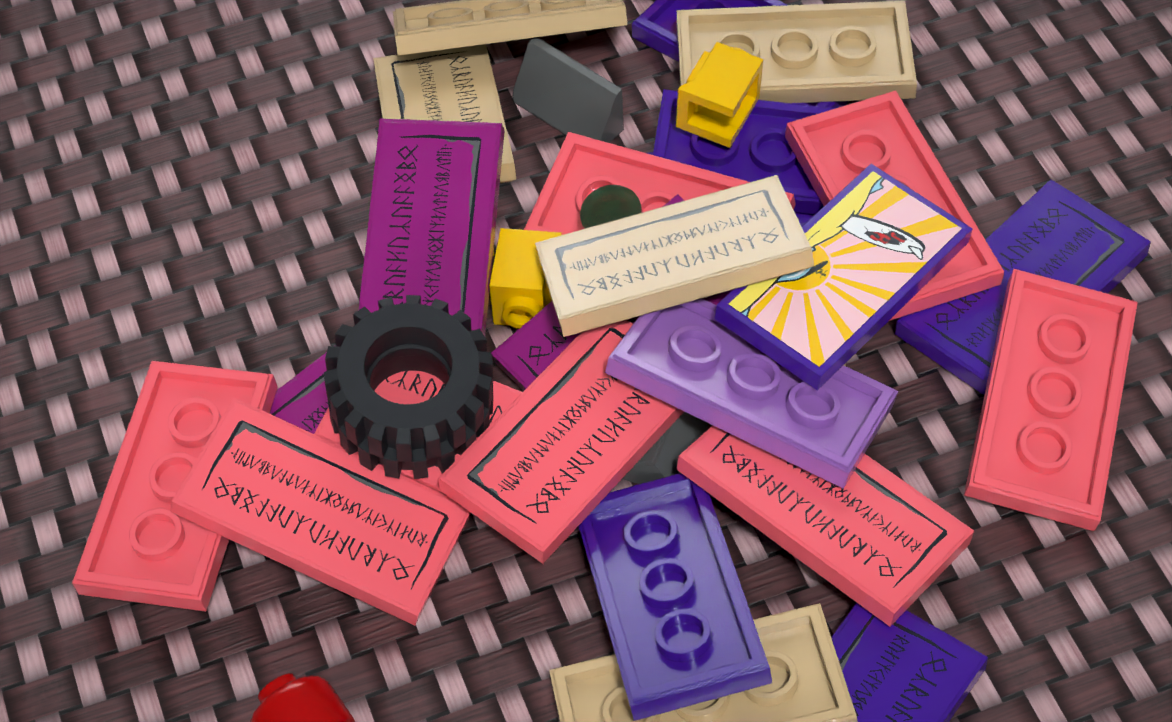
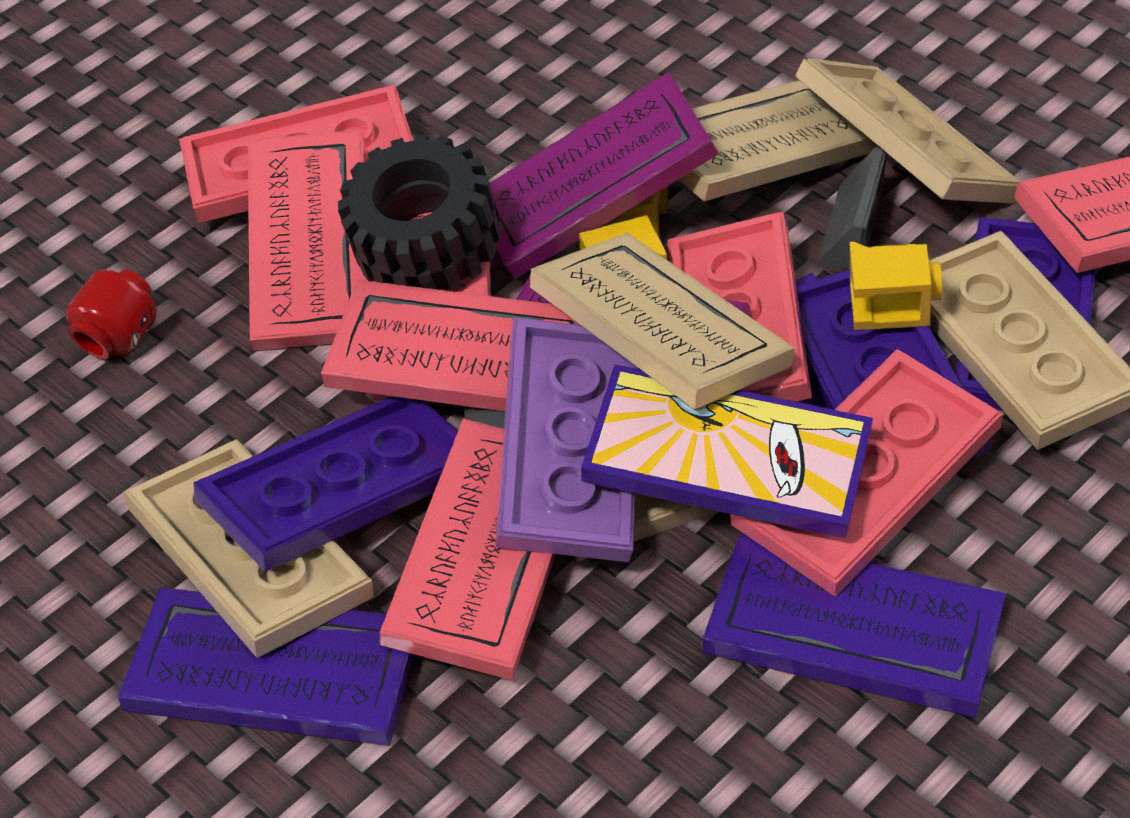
camera: 65 degrees right, 5 degrees down
clear green tile [580,185,643,229] -> none
coral tile [964,269,1138,531] -> none

